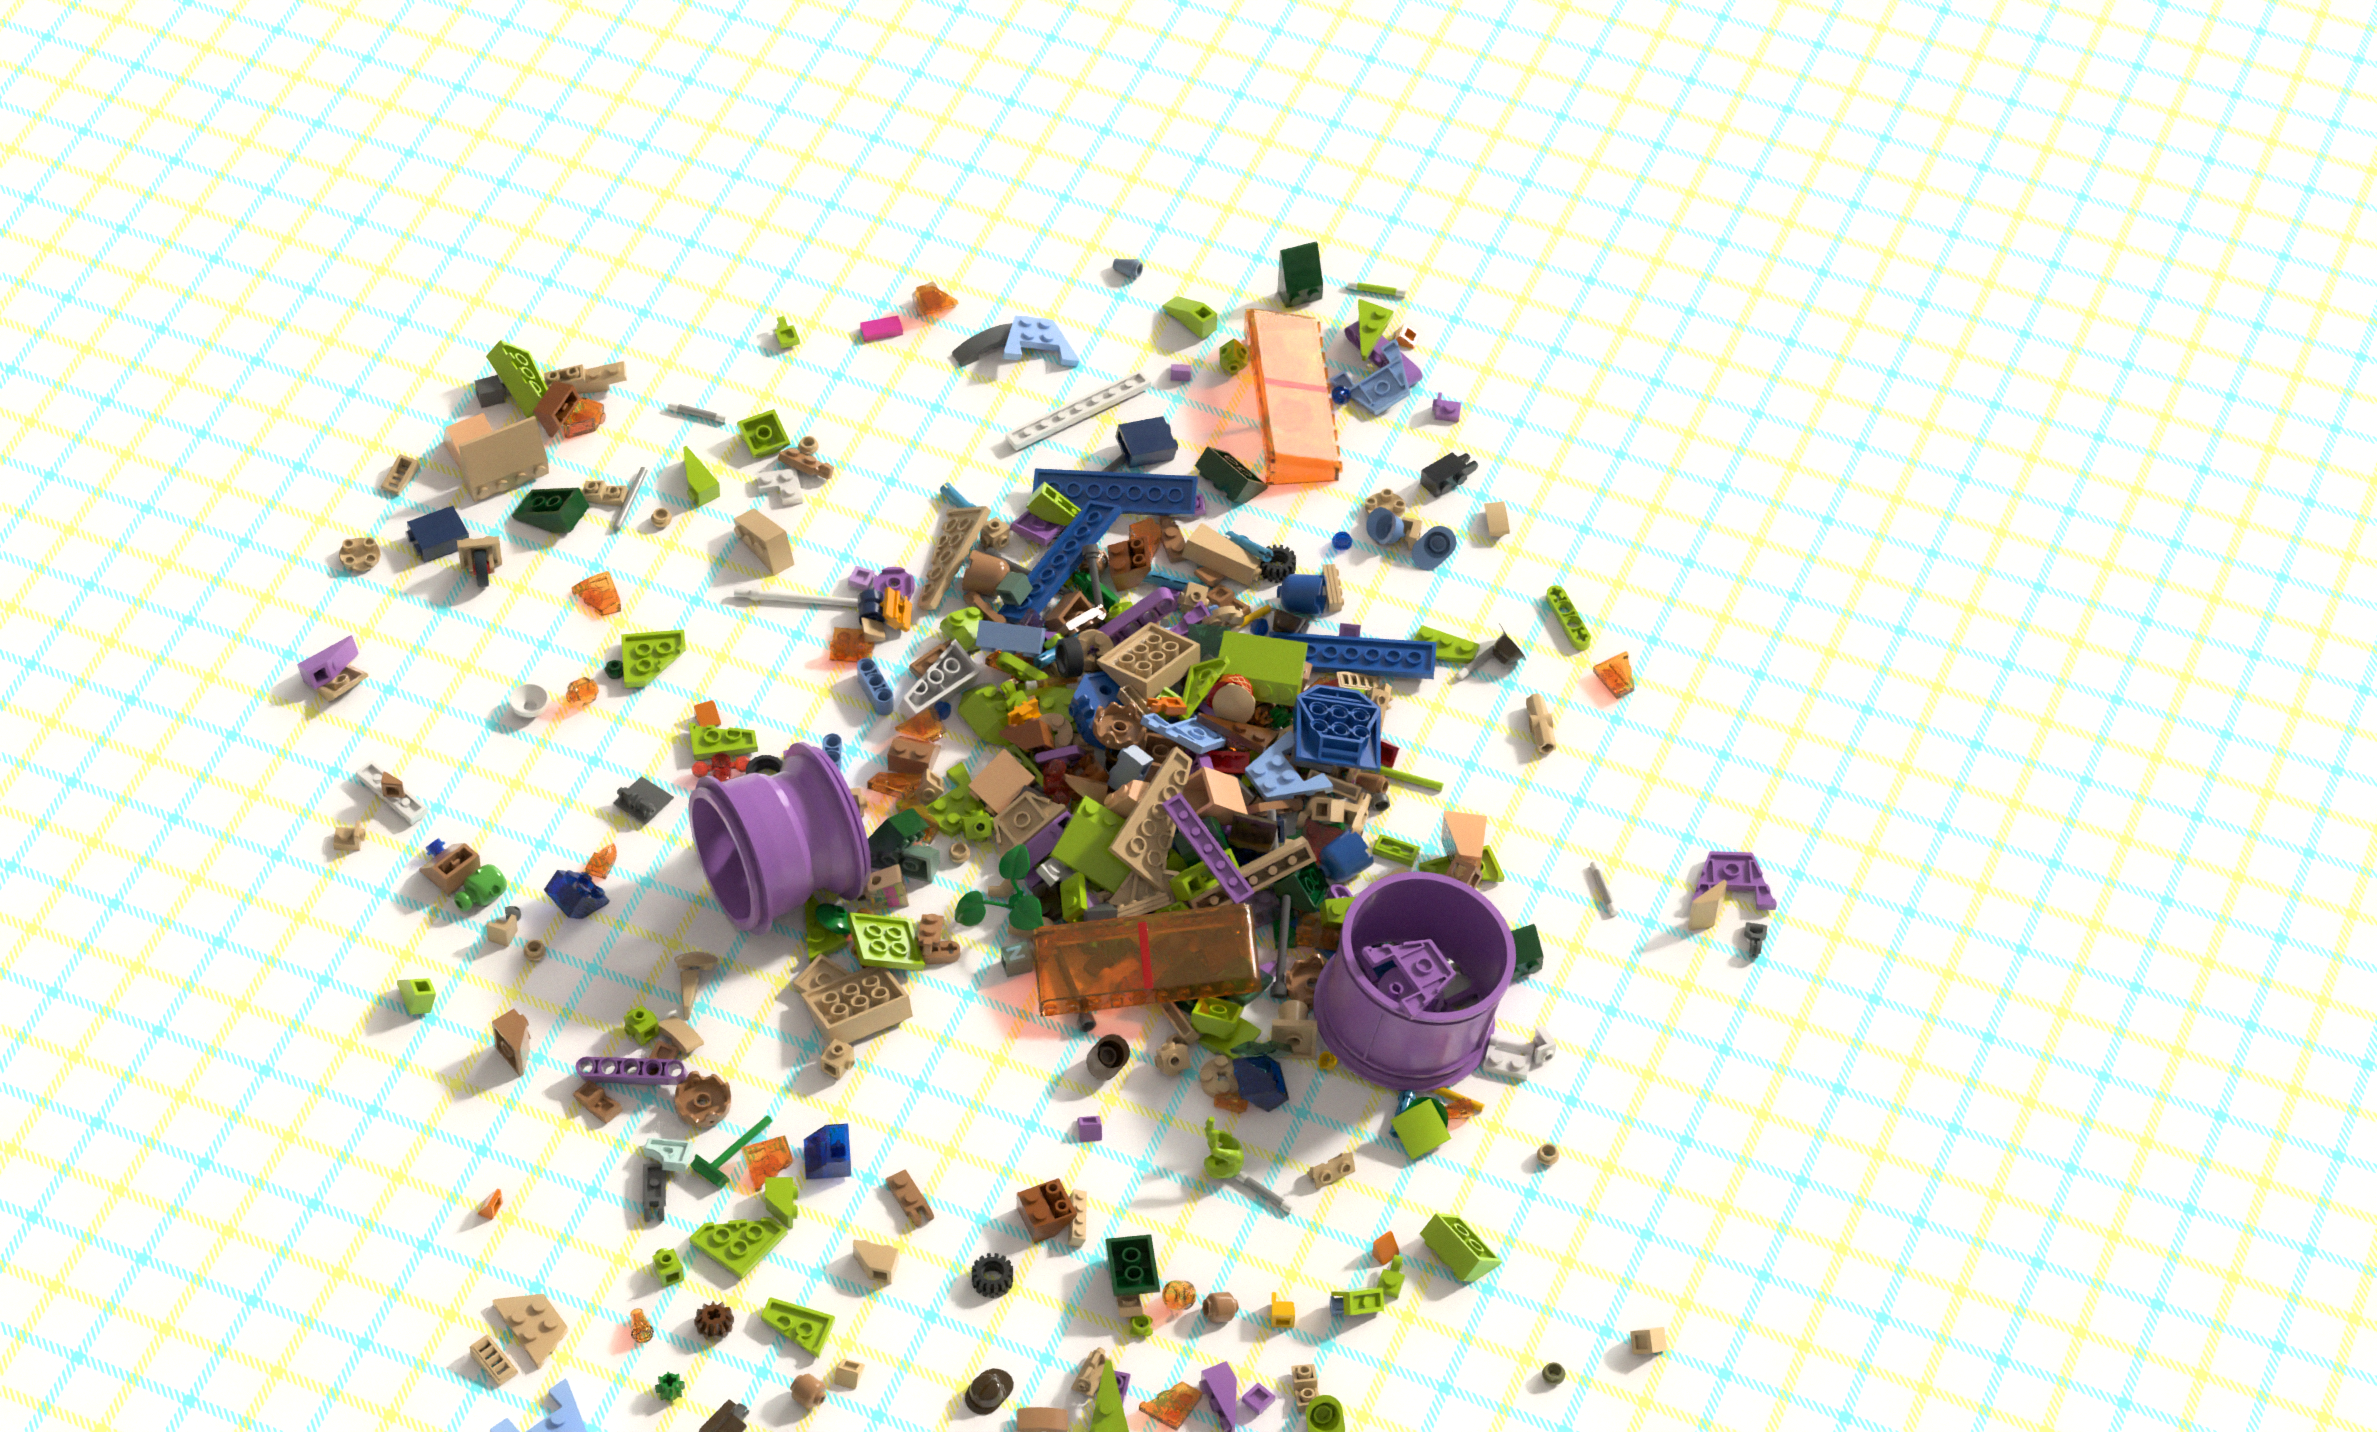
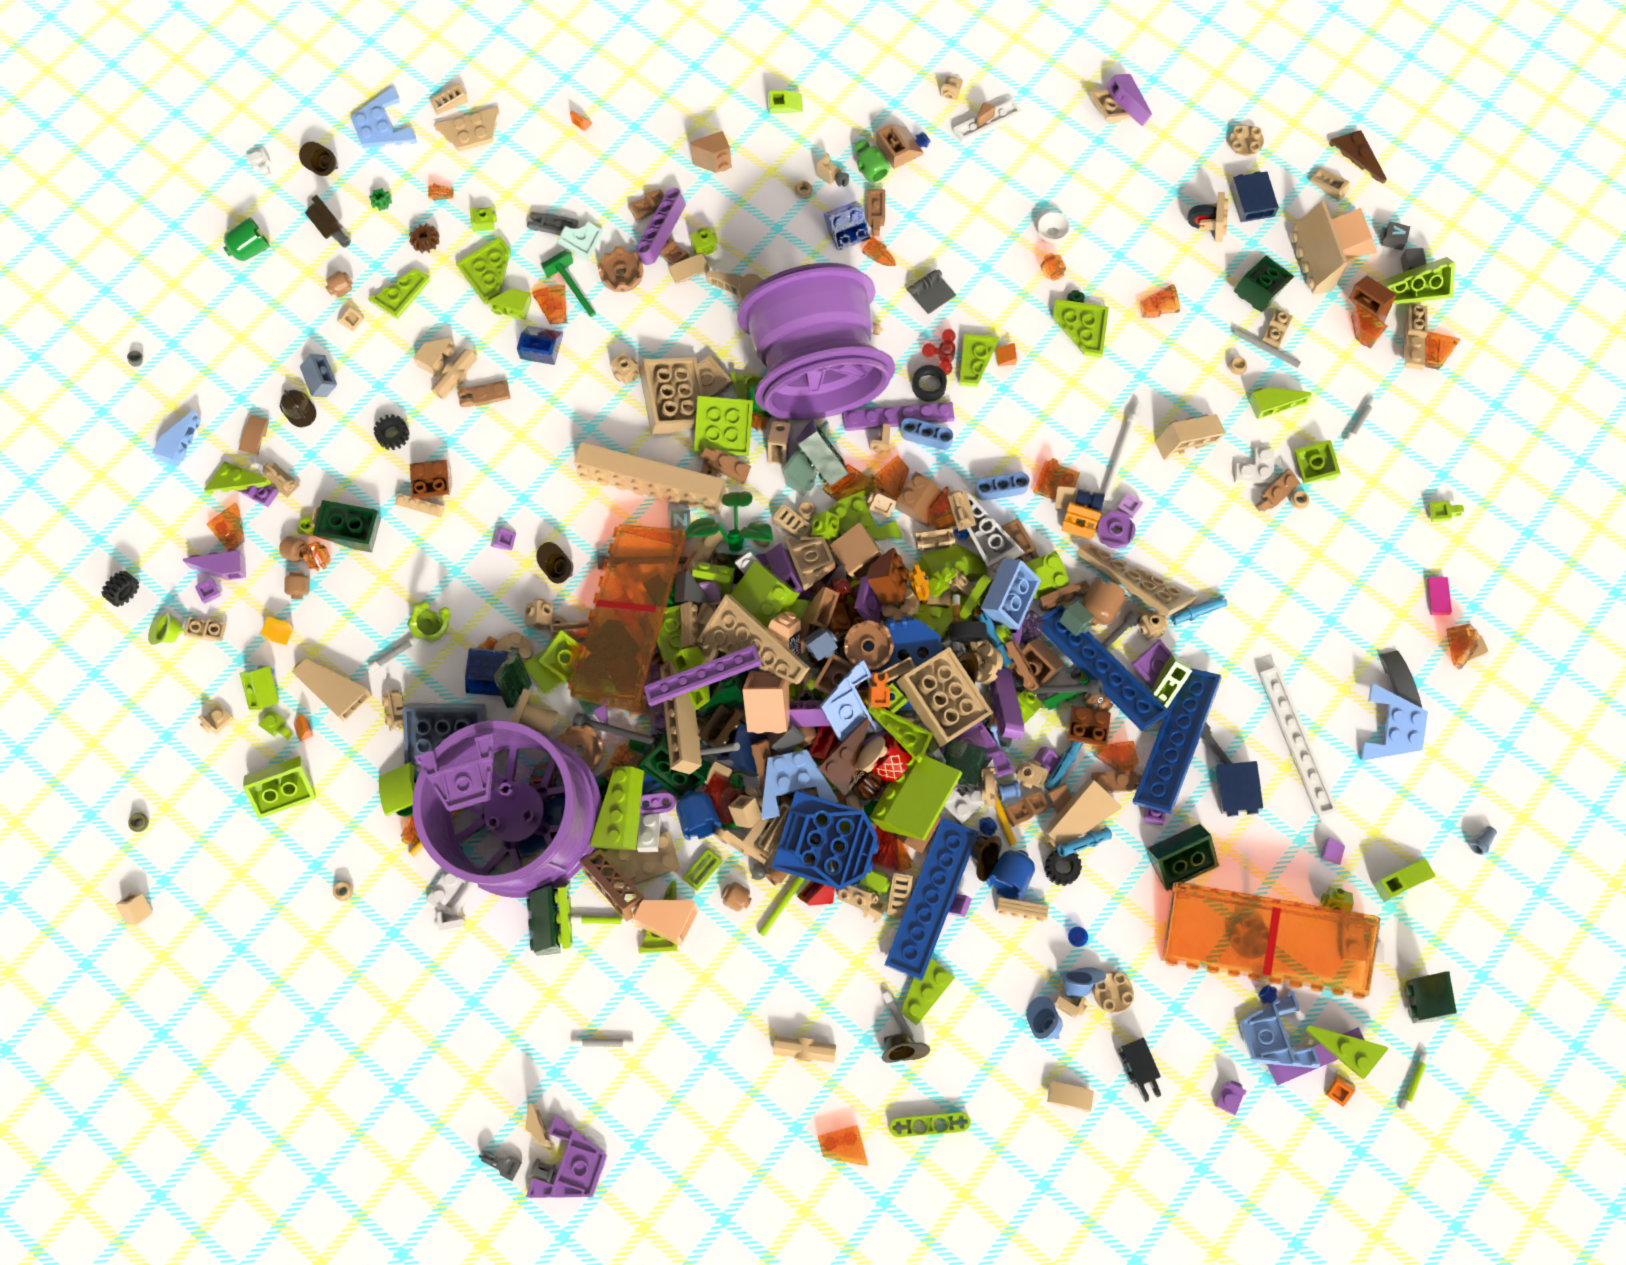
camera: 110 degrees right, 20 degrees up
none -> tan bracket [198,704,233,735]
none -> medium nougat head [279,536,309,562]
none -> tan slope [291,658,372,722]
none -> sand blue brick [300,354,337,398]
none -> sand blue slope [403,703,486,765]
none -> tan piece [431,348,478,400]
none -> dark grey bush [530,1158,557,1183]
none -> tan brick [574,442,726,514]
none -> medium nougat head [721,882,752,912]
none -> tan slope [773,504,812,540]
none -> medium nougat hinge [868,189,886,236]
none -> tan hinge [915,528,955,550]
none -> tan hinge [948,490,976,531]
none -> reddish brown wing [1329,130,1387,184]
none -> dark grey brick [1380,221,1411,250]
none -> clear orange wing [1425,331,1460,370]

